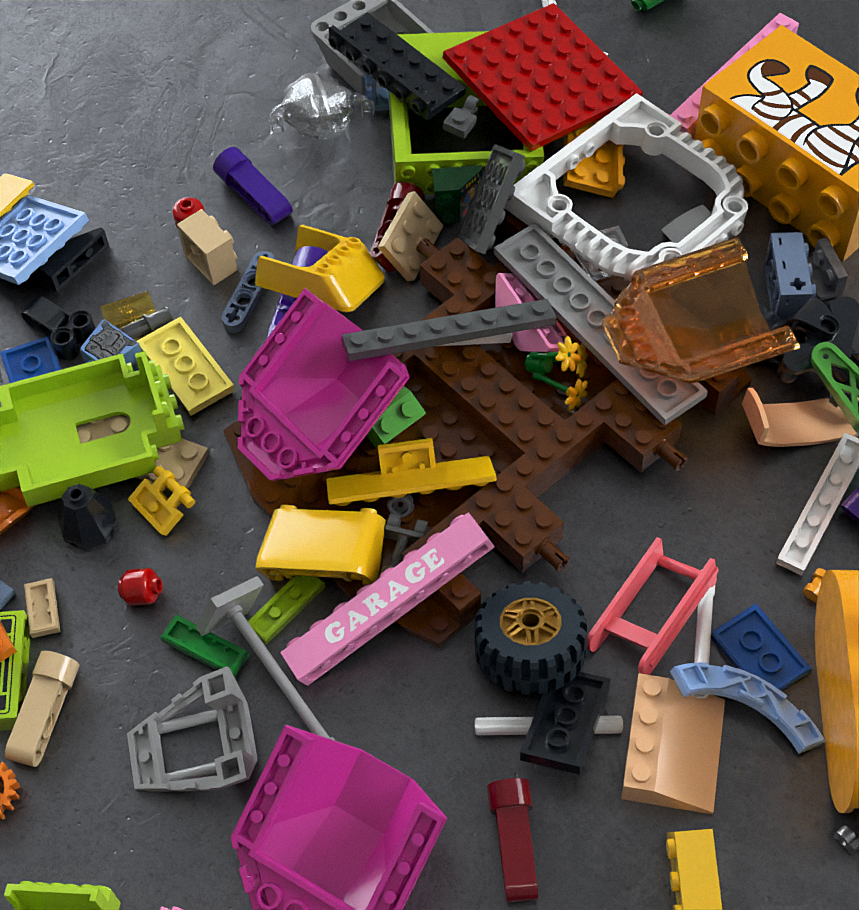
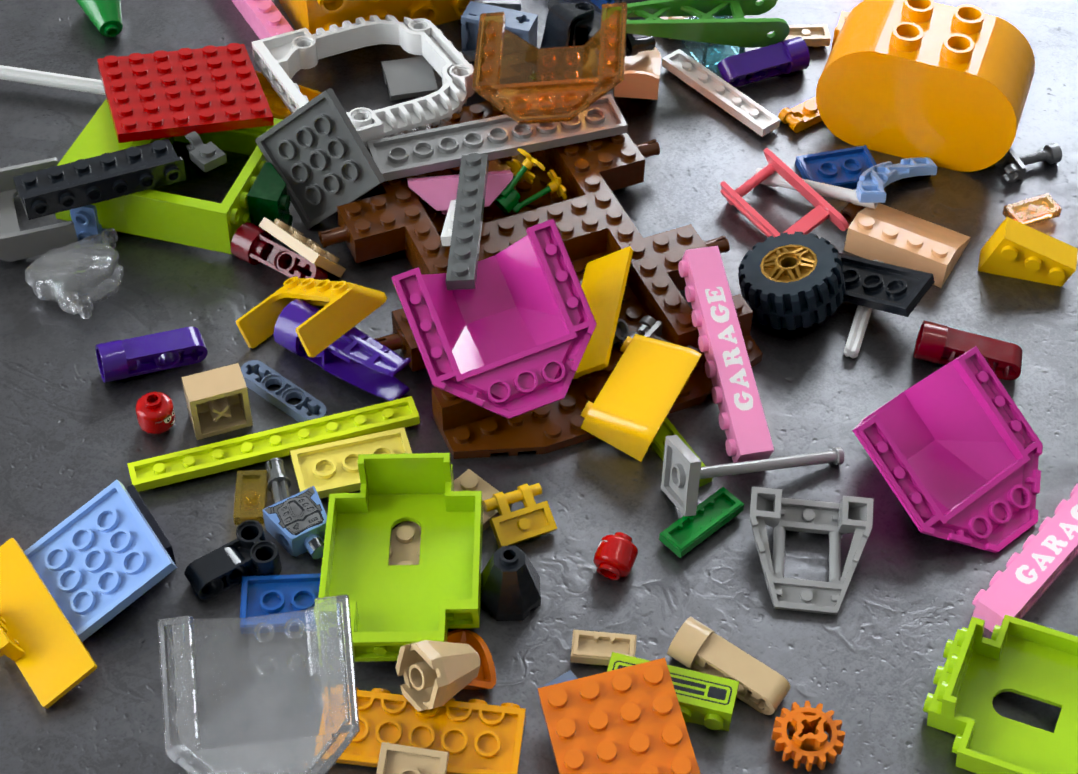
camera: 75 degrees left, 10 degrees down
none -> neon yellow plate [127,396,420,492]
none -> clear orange plate [1002,193,1062,226]

